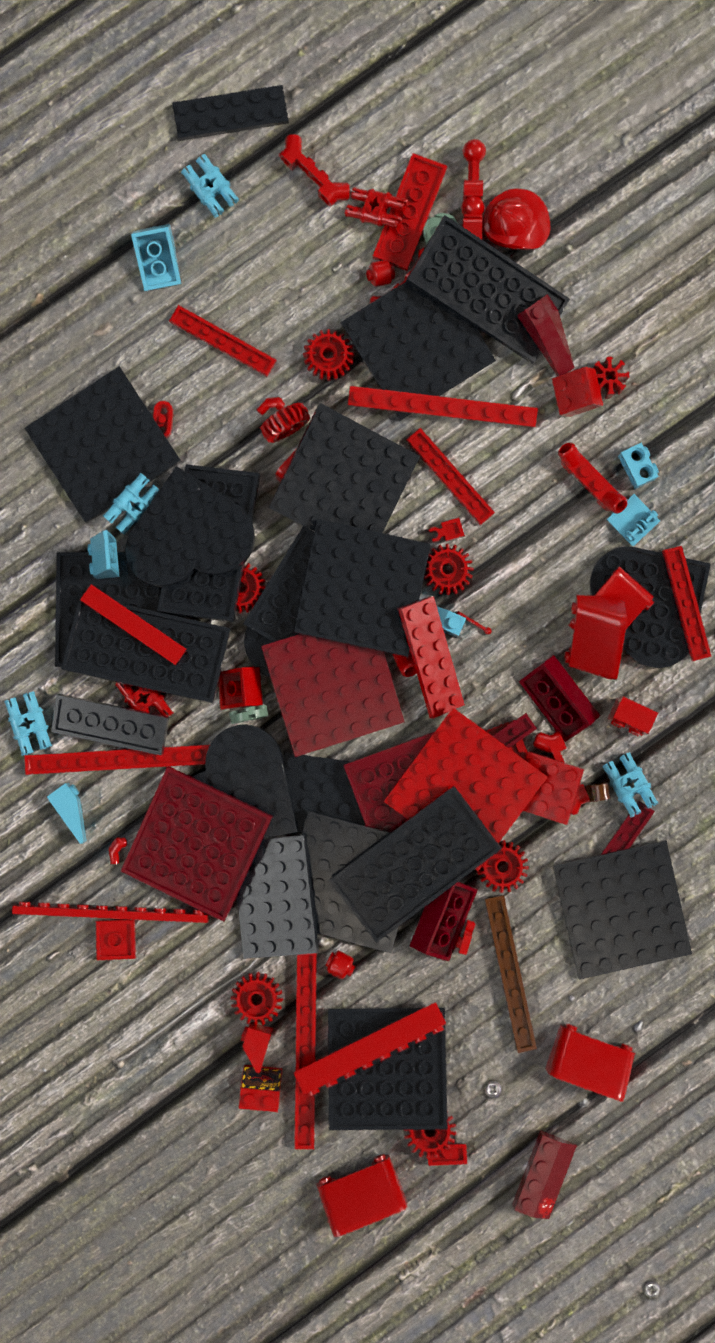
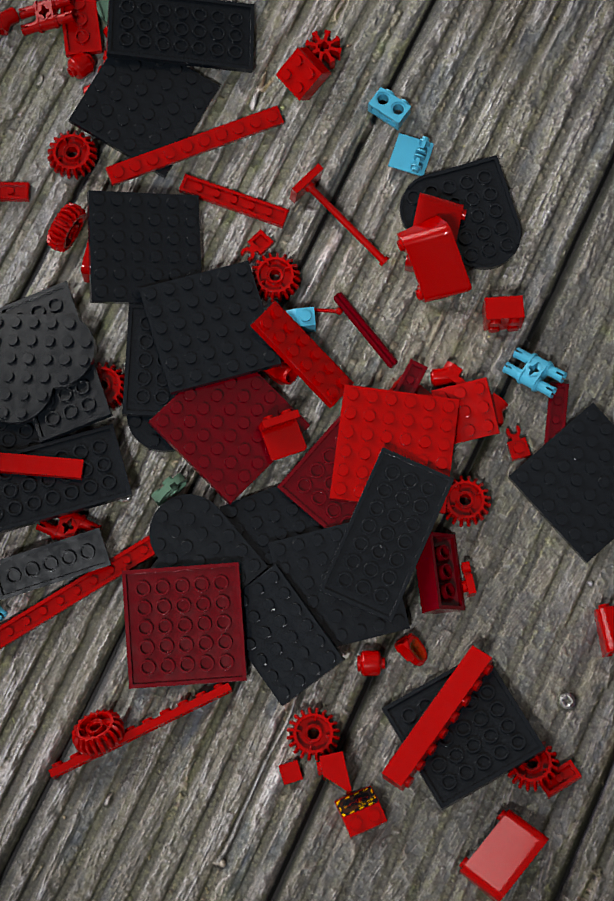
camera: 25 degrees left, 10 degrees down
medium azure slope [47,783,87,844] -> none
red plate [95,919,136,960] -> none
red arm [108,837,127,865] -> none
red slope [218,667,263,710] -> none
red arm [256,397,285,416] -> none
red plate [295,953,317,1149] -> none
reddish brown plate [485,895,537,1053] -> none
dark red wedge [517,294,575,377] -> none
dark red slope [518,655,601,742] -> none
red plate [557,442,628,514] -> none
reddish brown leg [585,782,611,802] -> none
red tile [662,545,712,662] -> none
none -> red gear [71,708,125,757]
none -> red bracket [258,409,307,461]
none -> red tile [278,760,303,785]
none -> red tile [289,163,389,267]
none -> dark red axle [334,292,398,368]
none -> red rock [394,633,427,666]
none -> red plate [506,426,531,462]

